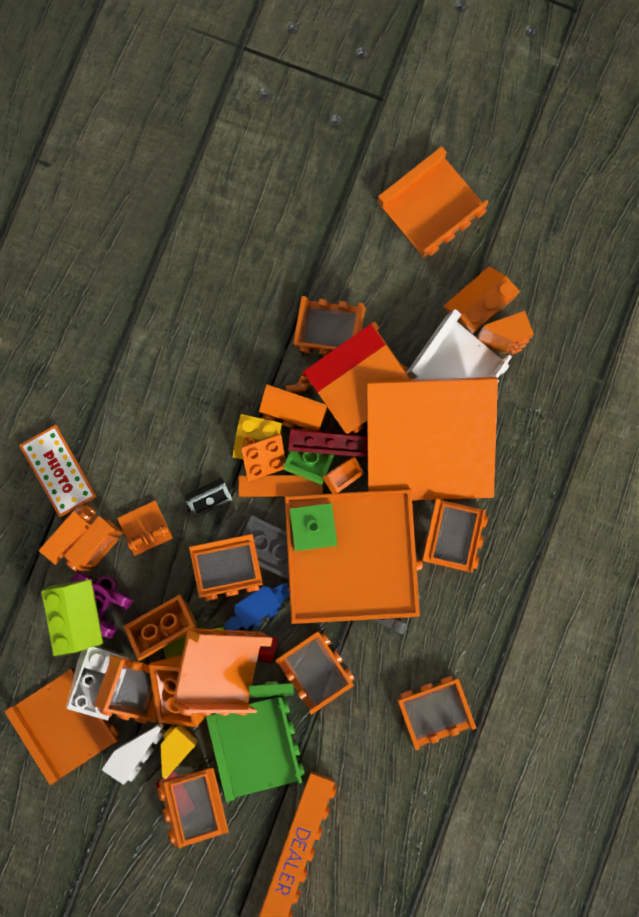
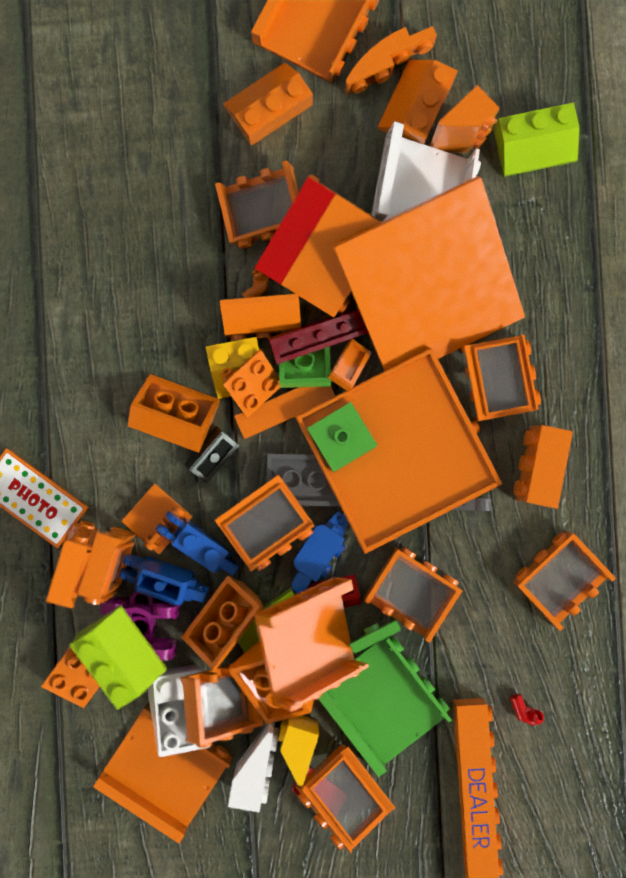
camera: 20 degrees left, 5 degrees up
none -> orange hinge [41,647,100,708]
none -> blue hinge [119,554,209,605]
none -> orange slope [127,374,220,453]
none -> blue hinge [155,511,239,575]
none -> orange slope [223,63,313,146]
none -> orange slope [345,26,437,94]
none -> lime slope [493,102,579,177]
none -> red arm [509,693,544,726]
none -> orange brick [513,425,573,509]

